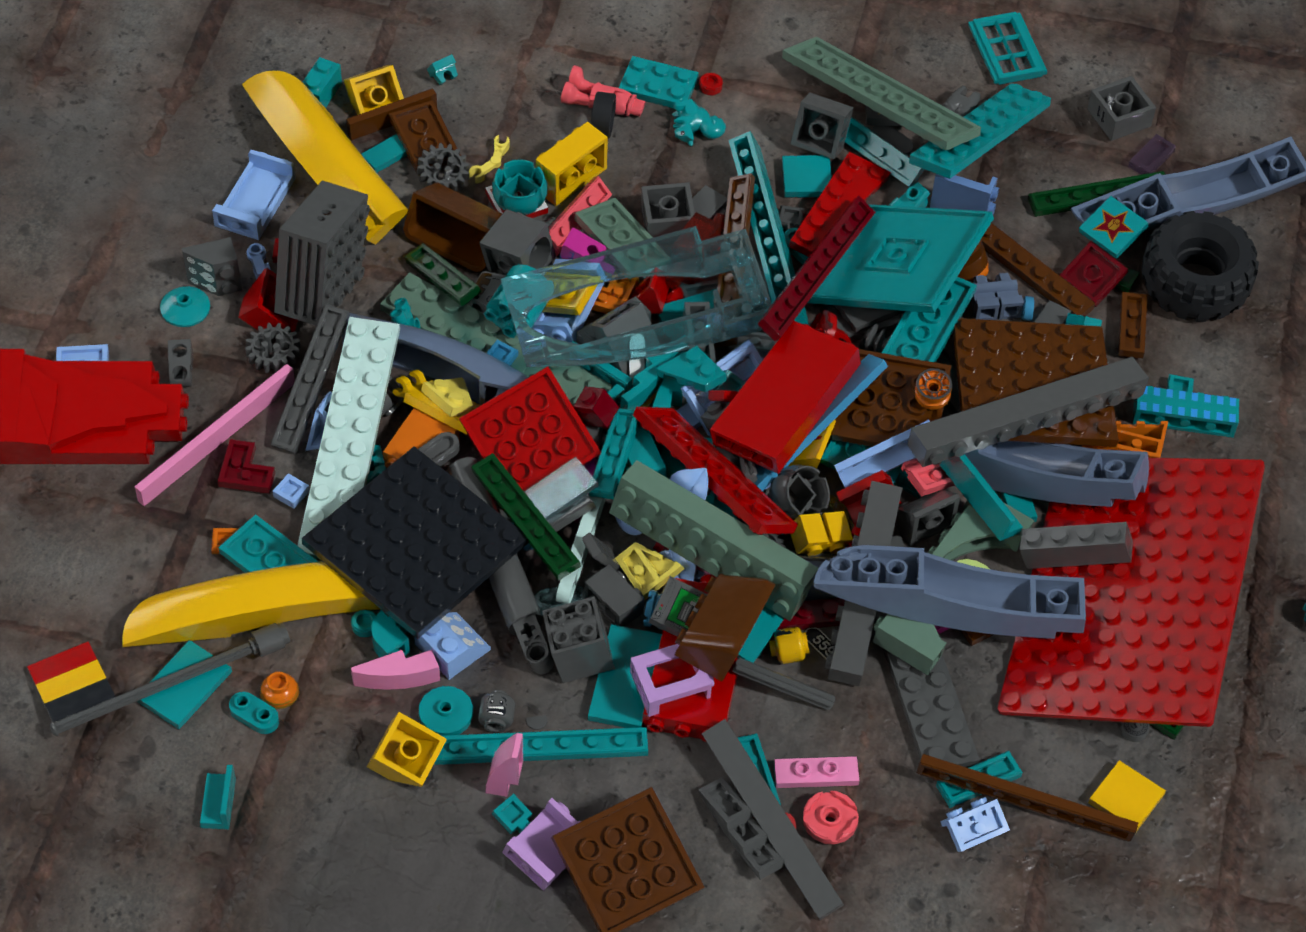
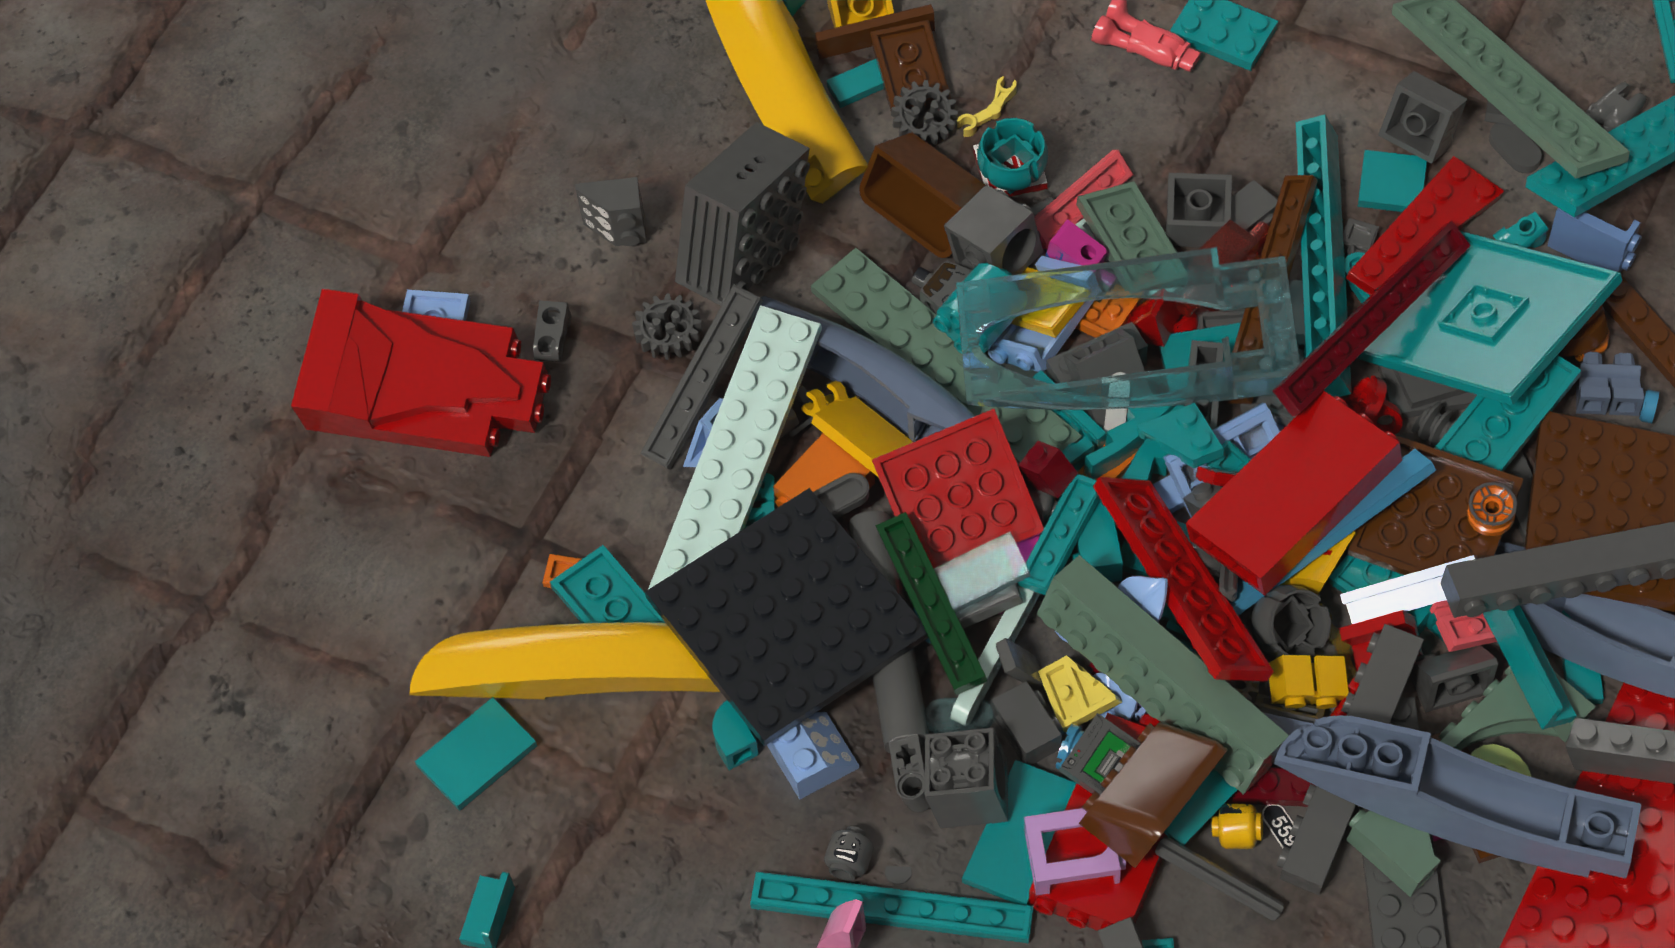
camera: 20 degrees right, 5 degrees up
flag [27,623,291,736] -> none
bright pink tile [135,364,295,506] -> none
teal dish [160,286,210,327] -> none
light blue panel [212,150,296,240] -> none
dark red plate [218,439,275,494] -> none
teal plate [229,692,279,734] -> none
red slope [238,268,298,333] -> none
light blue plate [246,243,270,280] -> none
orange piece [260,672,299,709] -> none
light blue plate [272,473,310,509] -> none
teal tile [351,610,376,637] -> none
bright pink slope [351,650,440,690] -> none
yellow slope [367,712,447,787] -> none
teal plate [390,298,421,328] -> none
dark green tile [404,243,481,306] -> none
teal plate [419,686,473,736] -> none
light yellow wing [421,377,473,417] -> none
dark azure tile [487,340,518,365] -> none
yellow brick [536,121,608,206] -> none
black tyre [591,91,616,139] -> none
teal animal [672,99,726,146] -> none
red tile [699,73,723,95] -> none
teal plate [845,117,924,187] -> none

